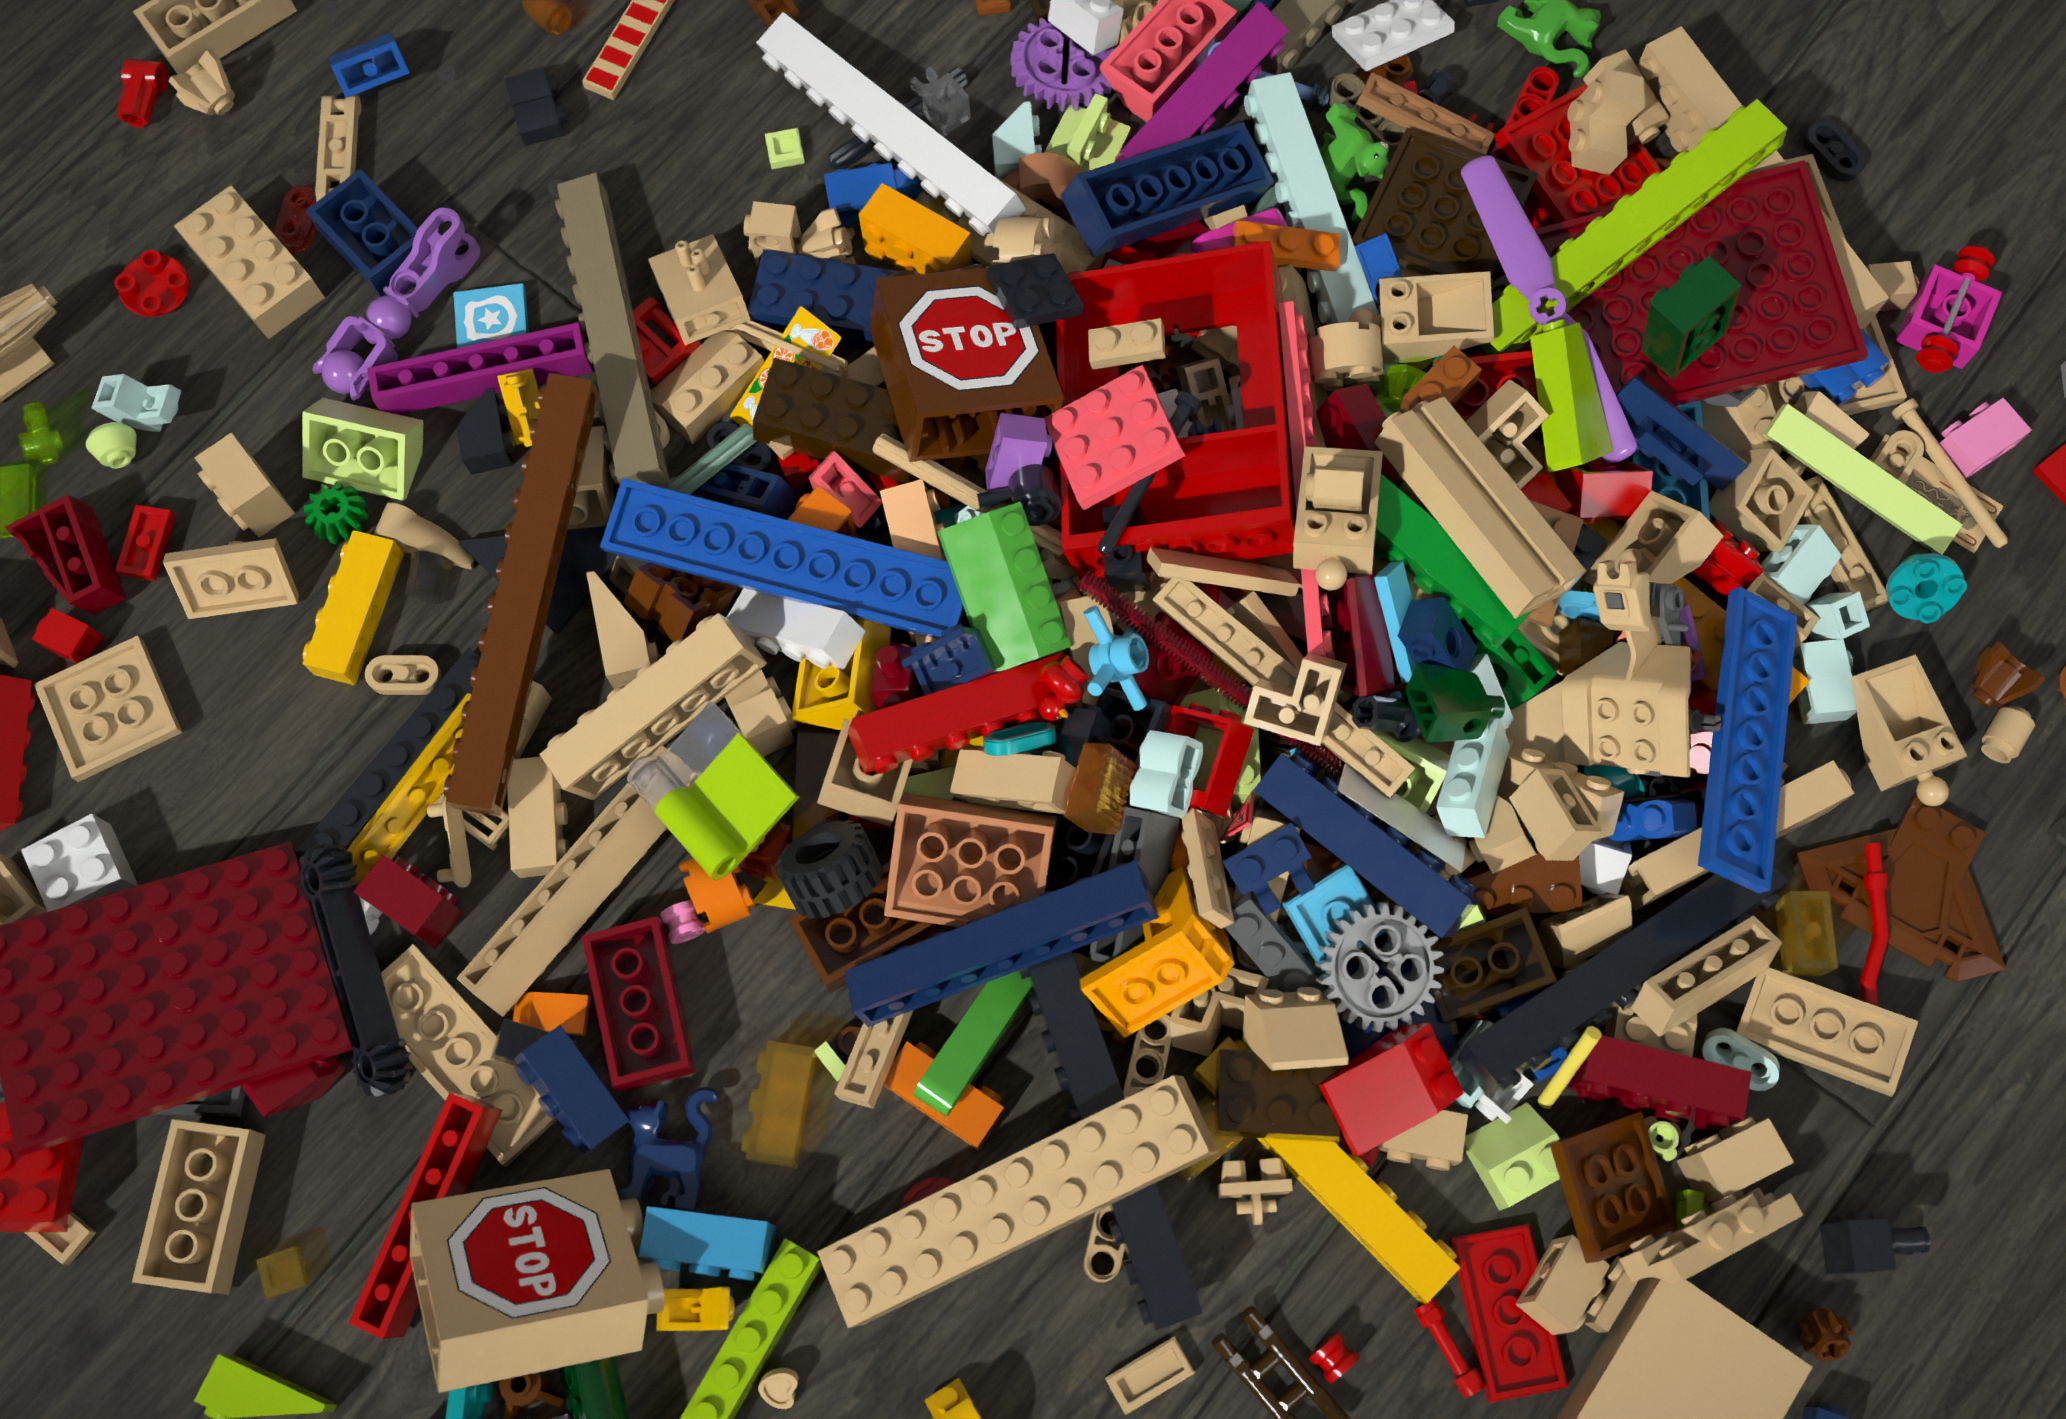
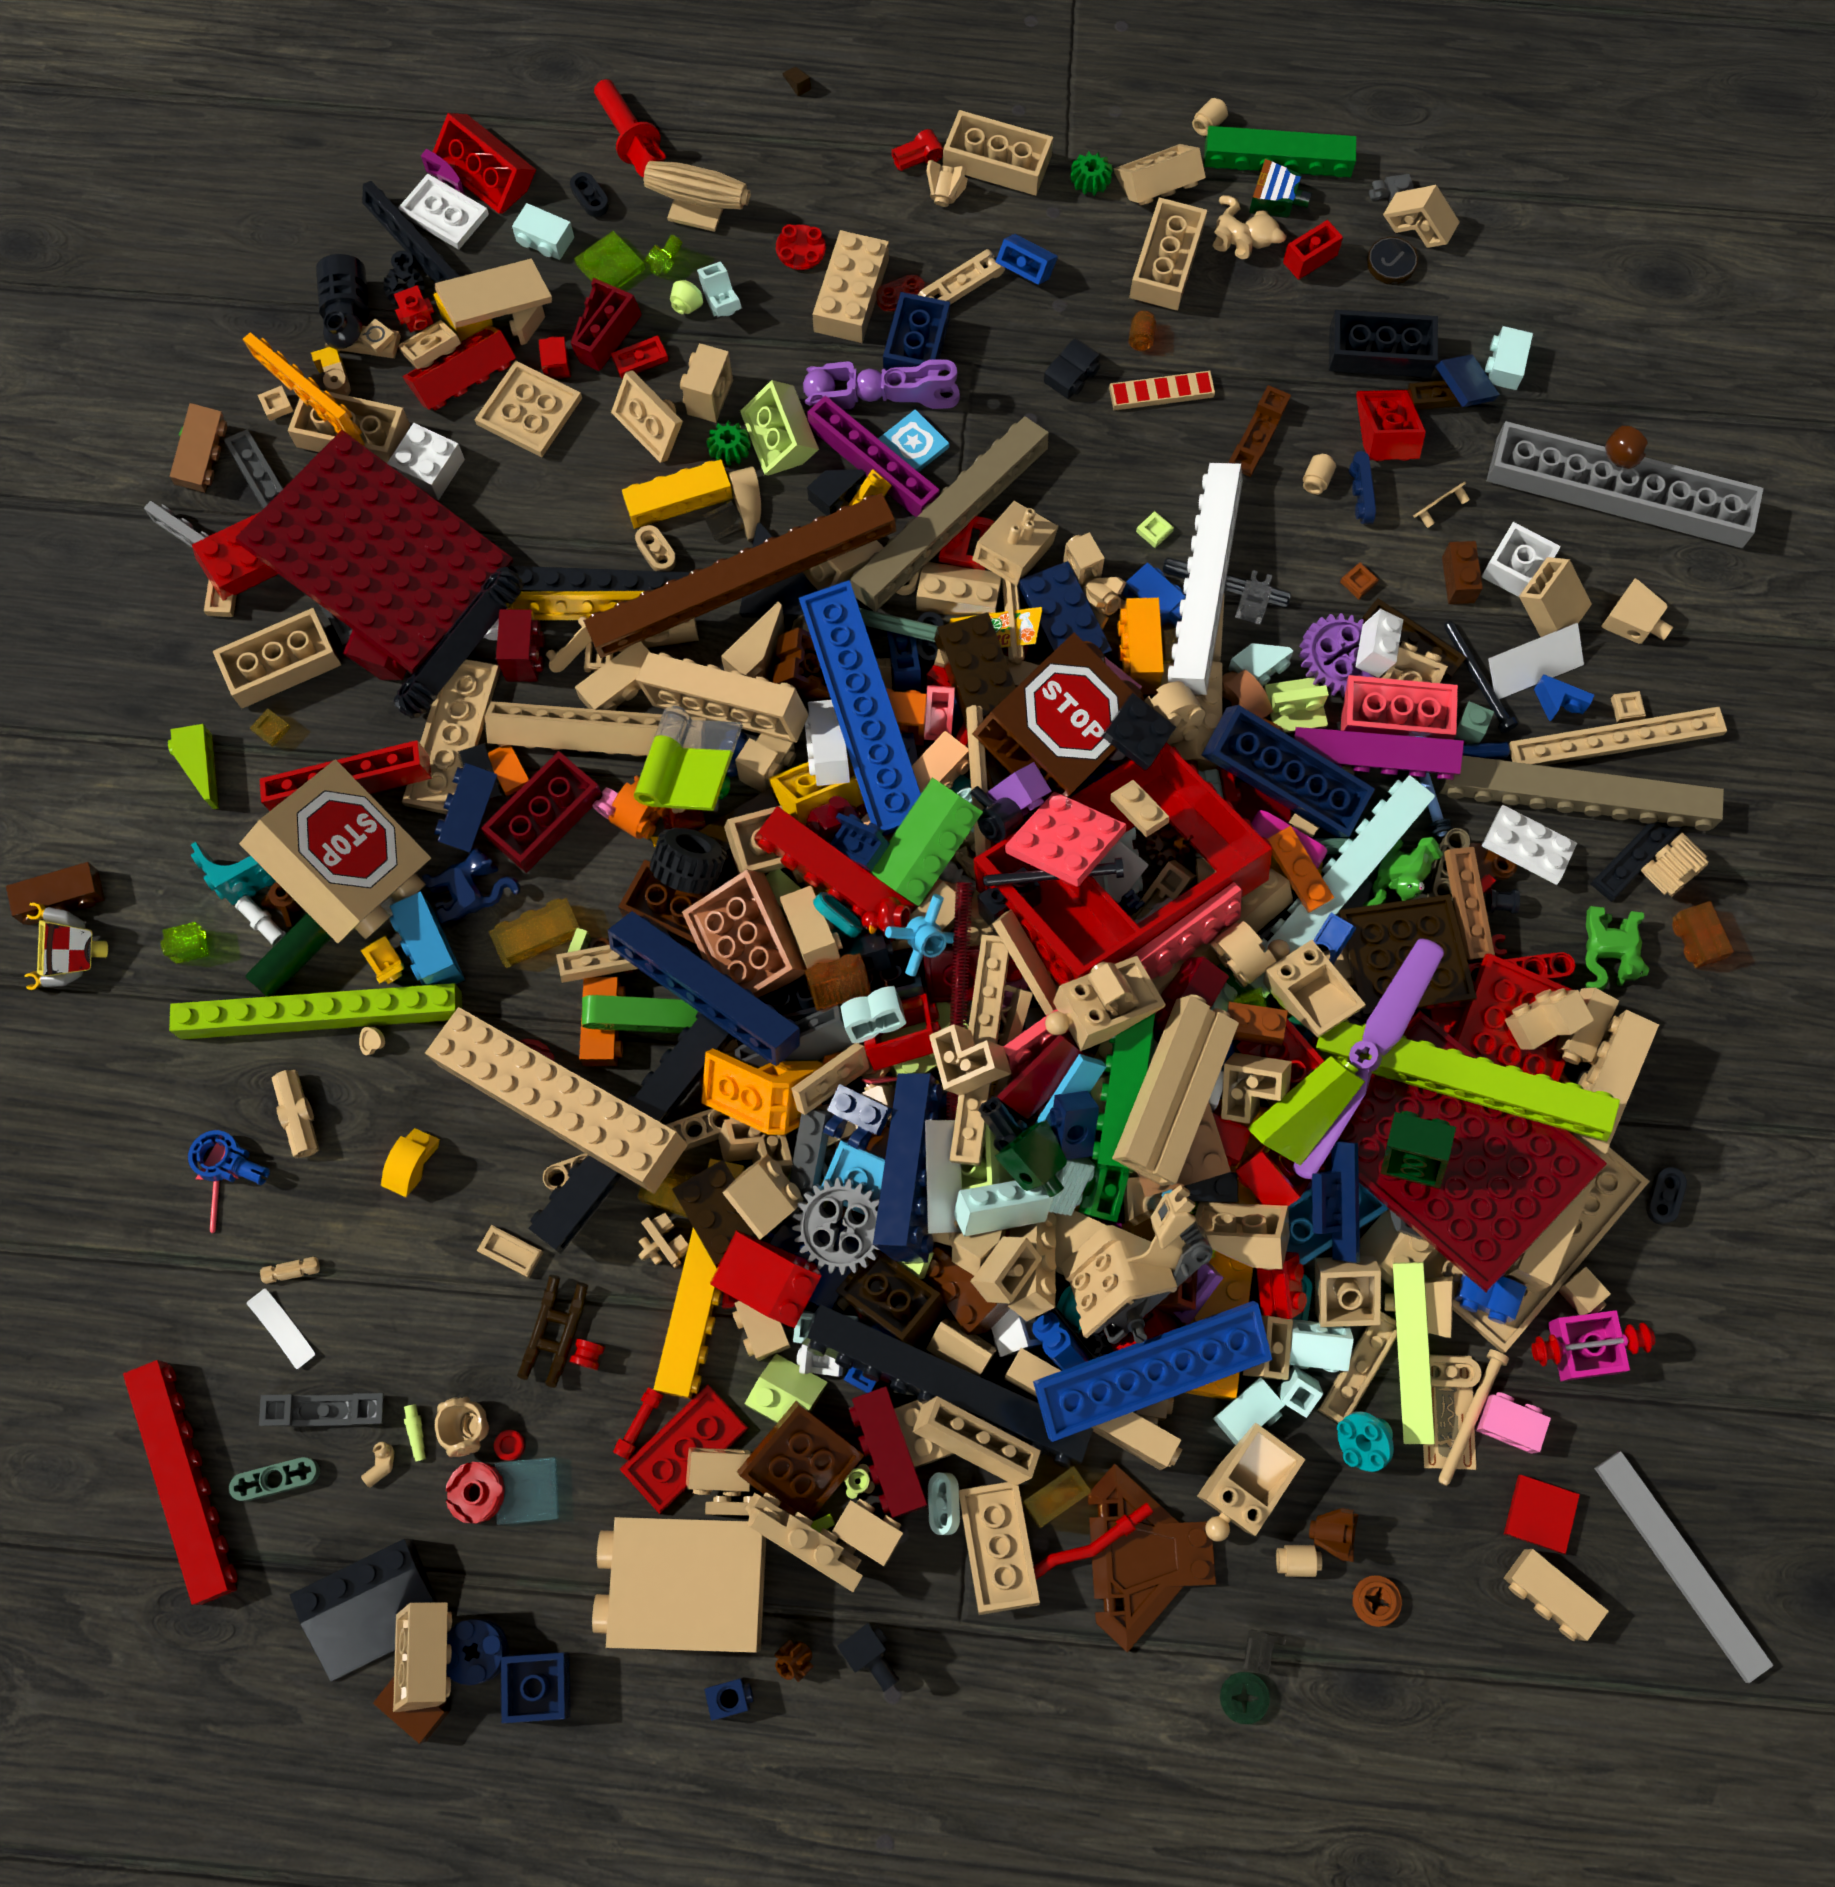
camera: 55 degrees right, 0 degrees up
light yellow bar [1538,1026,1602,1109] -> none

